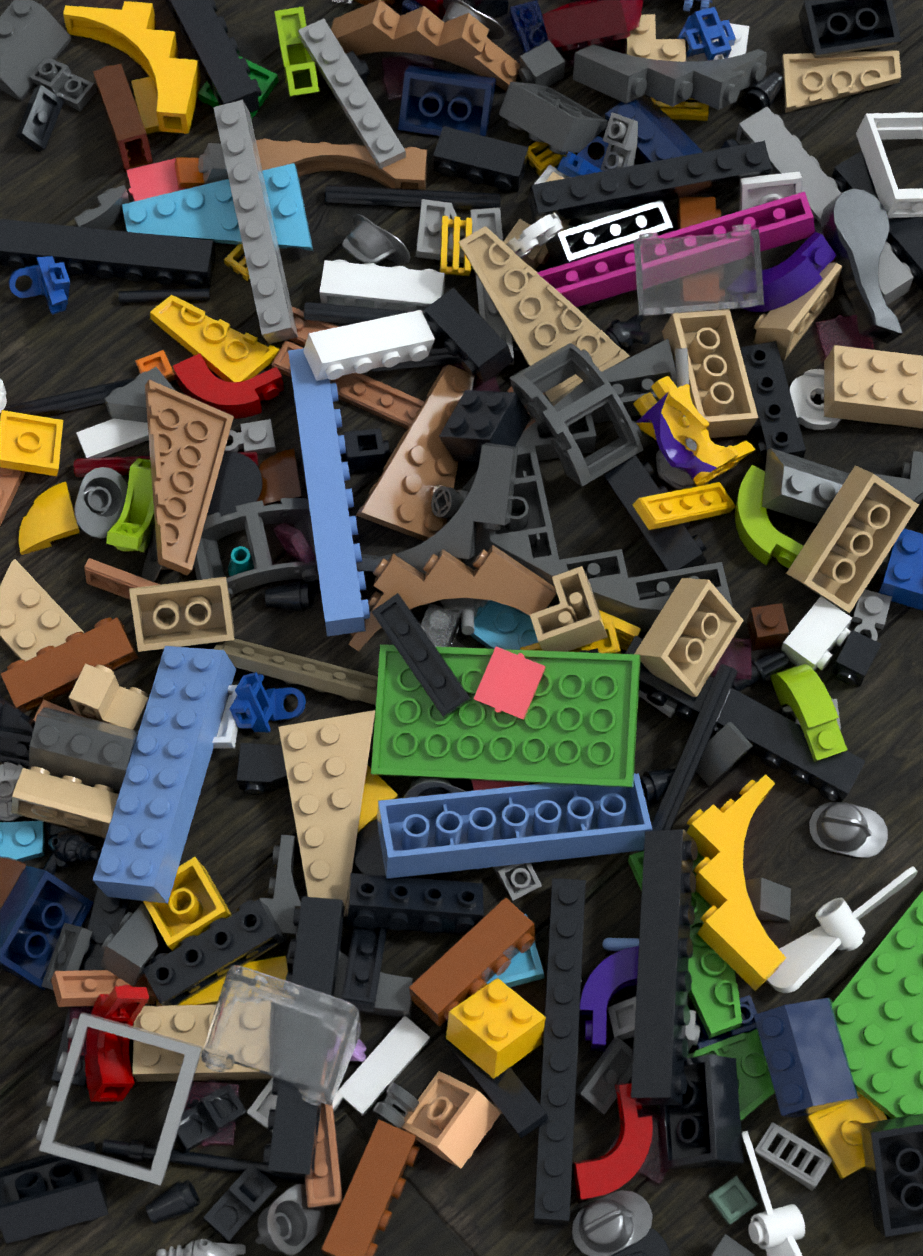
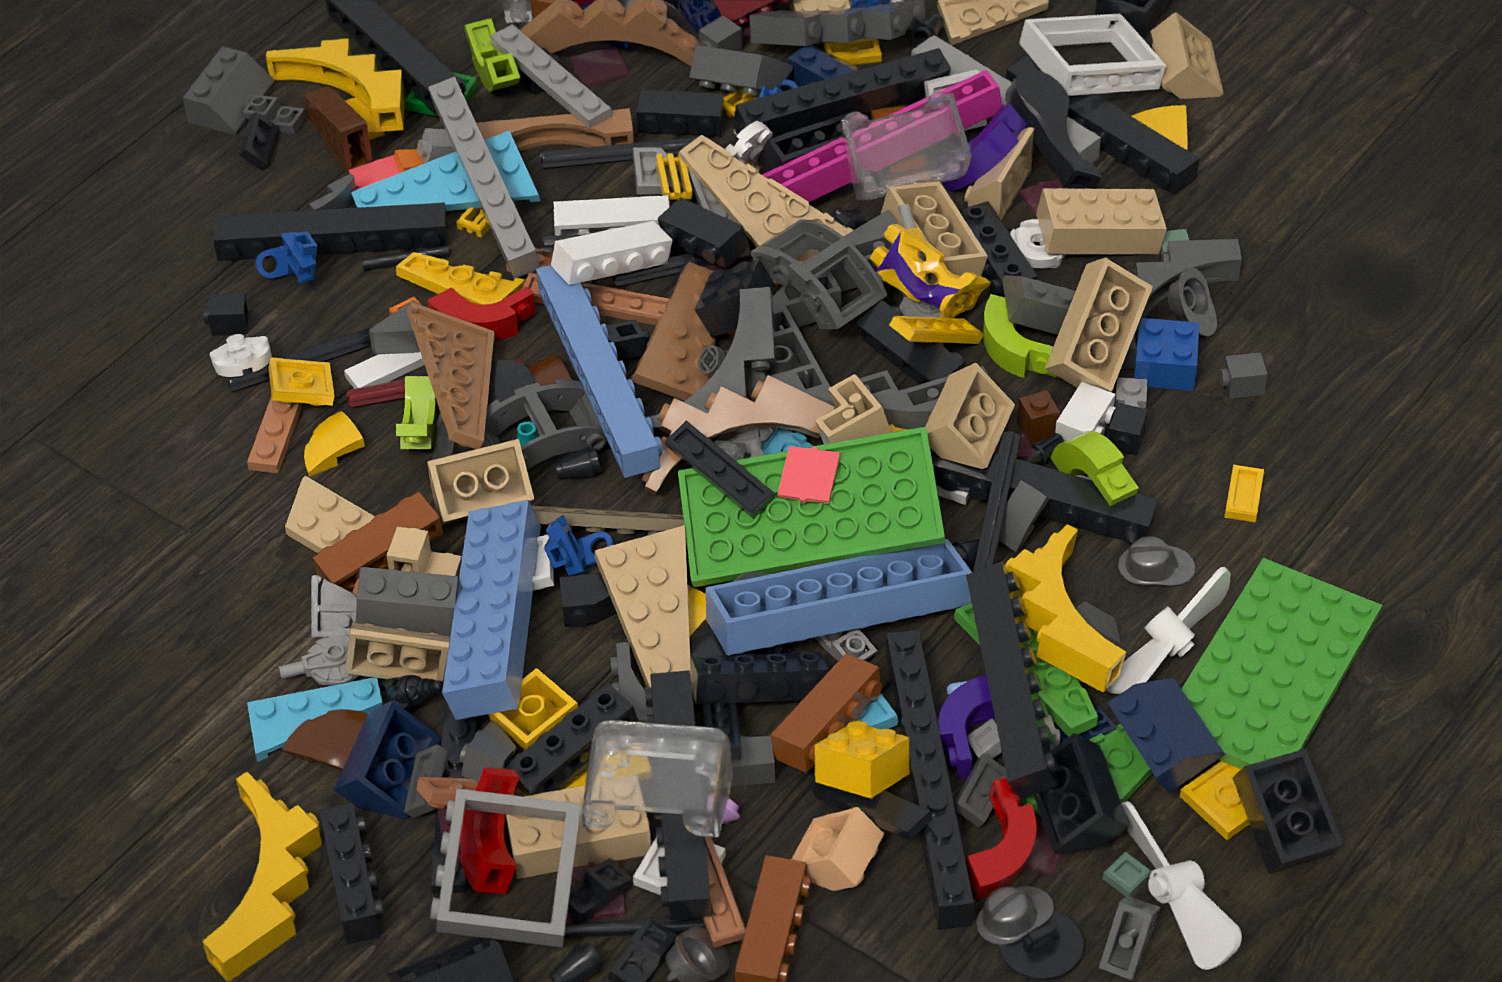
camera: 10 degrees left, 20 degrees down
dark grey piece [74,467,128,539] -> none
nougat tile [84,558,160,600] -> none
light grey plate [224,419,276,455] -> none
clear pink tile [274,523,316,563] -> none
white tile [337,1016,430,1116] -> none
flat silver piece [343,214,411,264] -> none
dark grey wheel [372,1083,419,1129] -> none
dark blue slope [398,65,496,137] -> none
light grey slope [601,112,638,171] -> none
light grey slope [754,1122,833,1191] -> none

